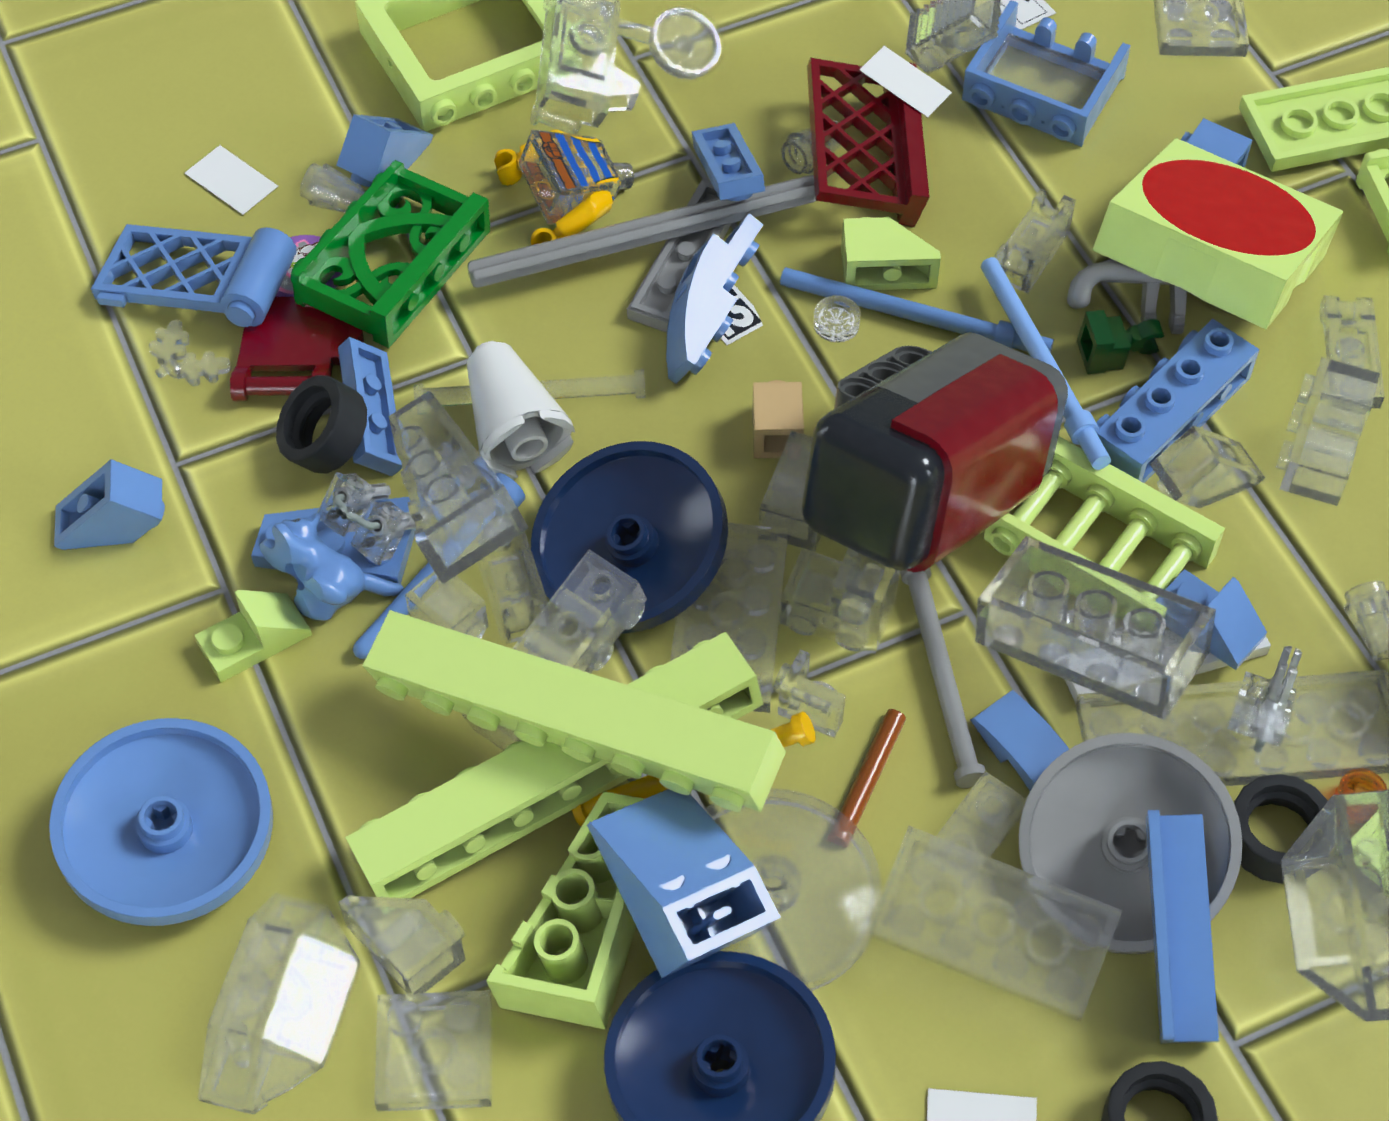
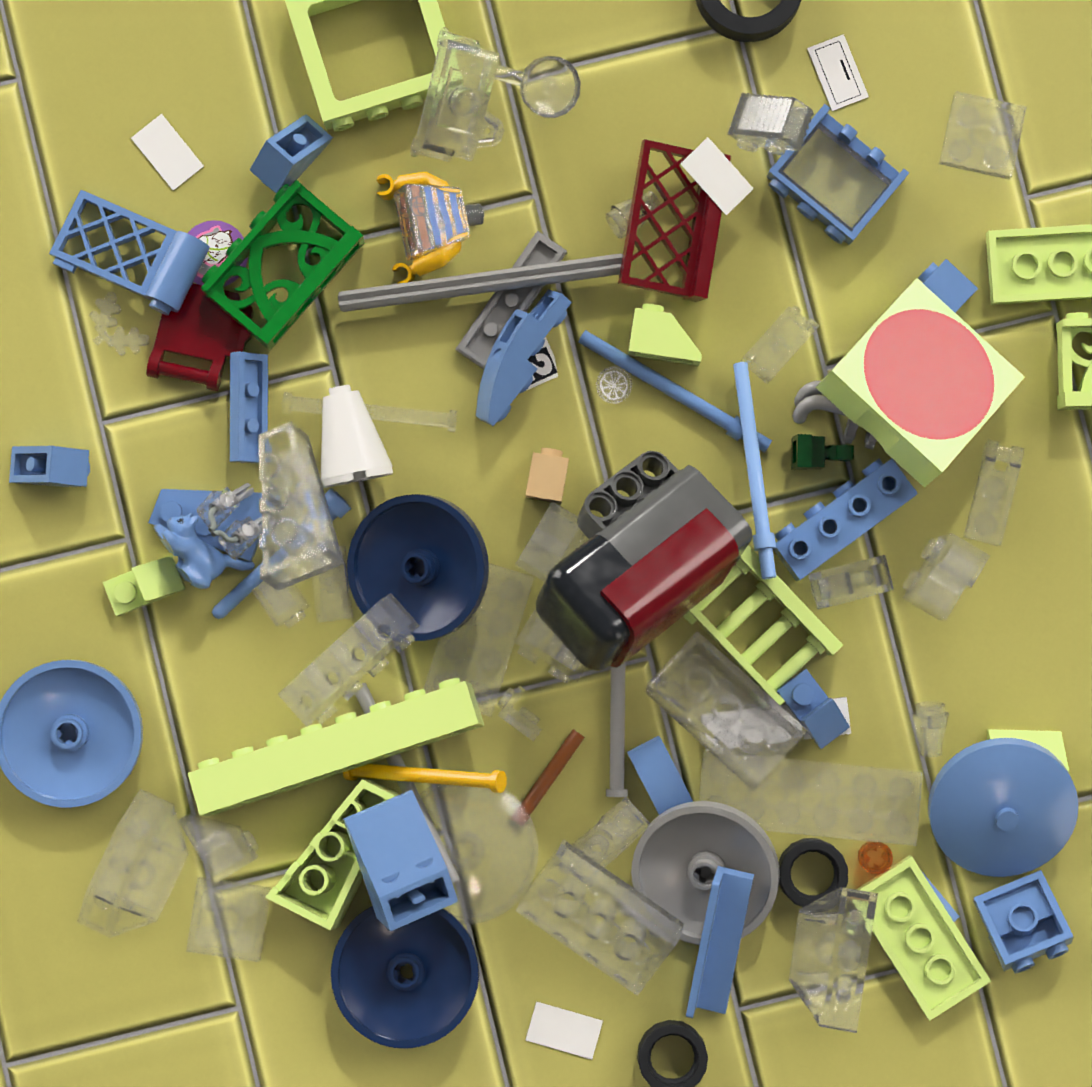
camera: 10 degrees right, 30 degrees up
black tyre [276,375,367,474] -> none
clear cone [300,163,366,213] -> none
yellowish green brick [362,610,786,812] -> none
medium blue plate [691,123,765,201] -> none
clear piece [1227,646,1302,752] -> none

